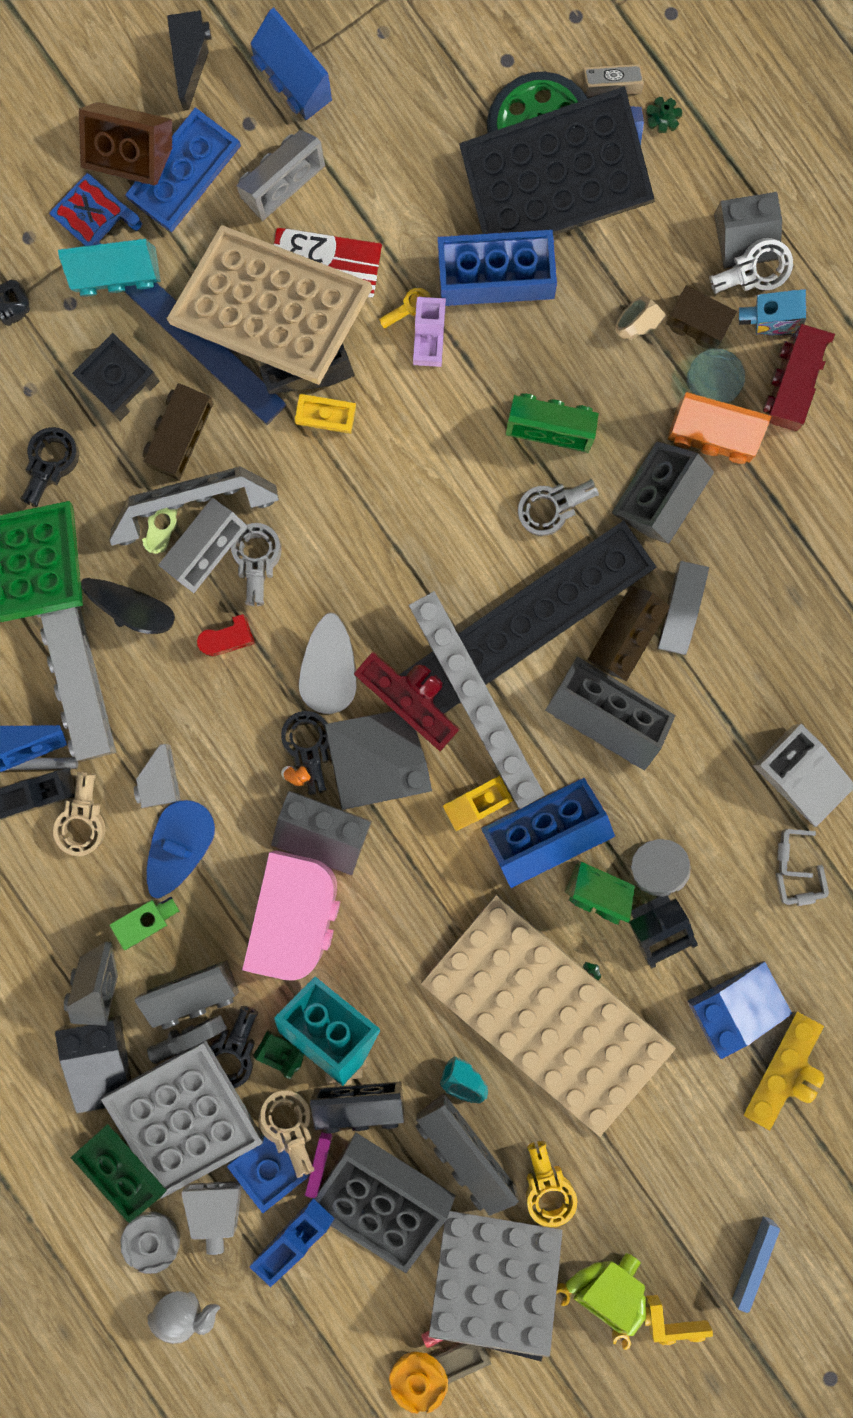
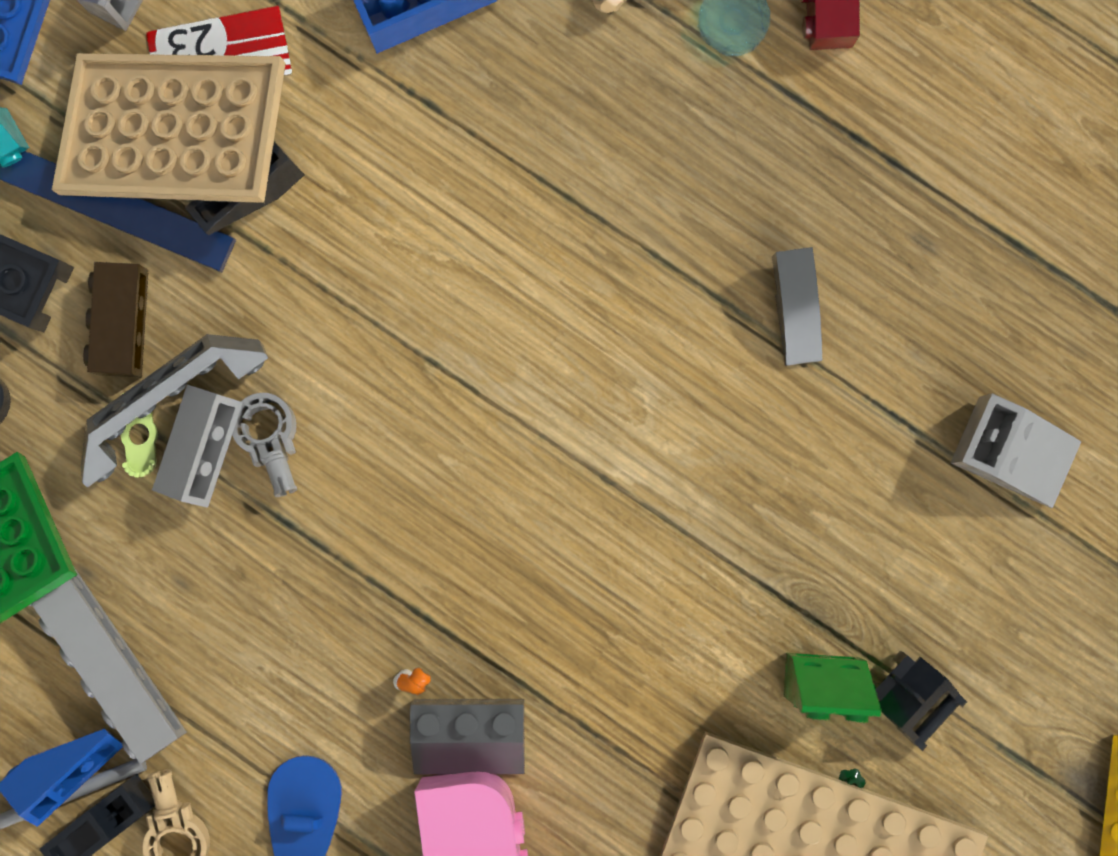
camera: 25 degrees left, 0 degrees up
black shield [81,578,175,634] -> none
light grey slope [134,744,181,808] -> none
red leg [197,614,255,657] -> none
black pin [281,711,329,795] -> none
yellow plate [295,394,356,434] -> none
light grey shield [299,612,357,714] -> none
dark grey slope [325,711,432,810] -> none
dark red plate [354,652,461,752] -> none
yellow plate [379,288,431,329] -> none
black plate [400,520,657,714] -> none
light grey plate [408,591,545,809] -> none
lavender slope [413,297,446,367] -> none
yellow slope [443,776,513,831] -> none
blue slope [481,778,615,888] -> none
green slope [506,393,599,453] -> none
light grey pin [518,479,599,536] -> none
dark grey slope [545,656,676,771] -> none
dark brown brick [587,586,670,681] -> none
dark grey slope [612,442,714,544] -> none
light grey tile [631,839,691,897] -> none
slope [667,392,771,464] -> none
slope [687,961,792,1059] -> none
light grey piece [776,865,829,906] -> none
light grey piece [777,829,816,878] -> none

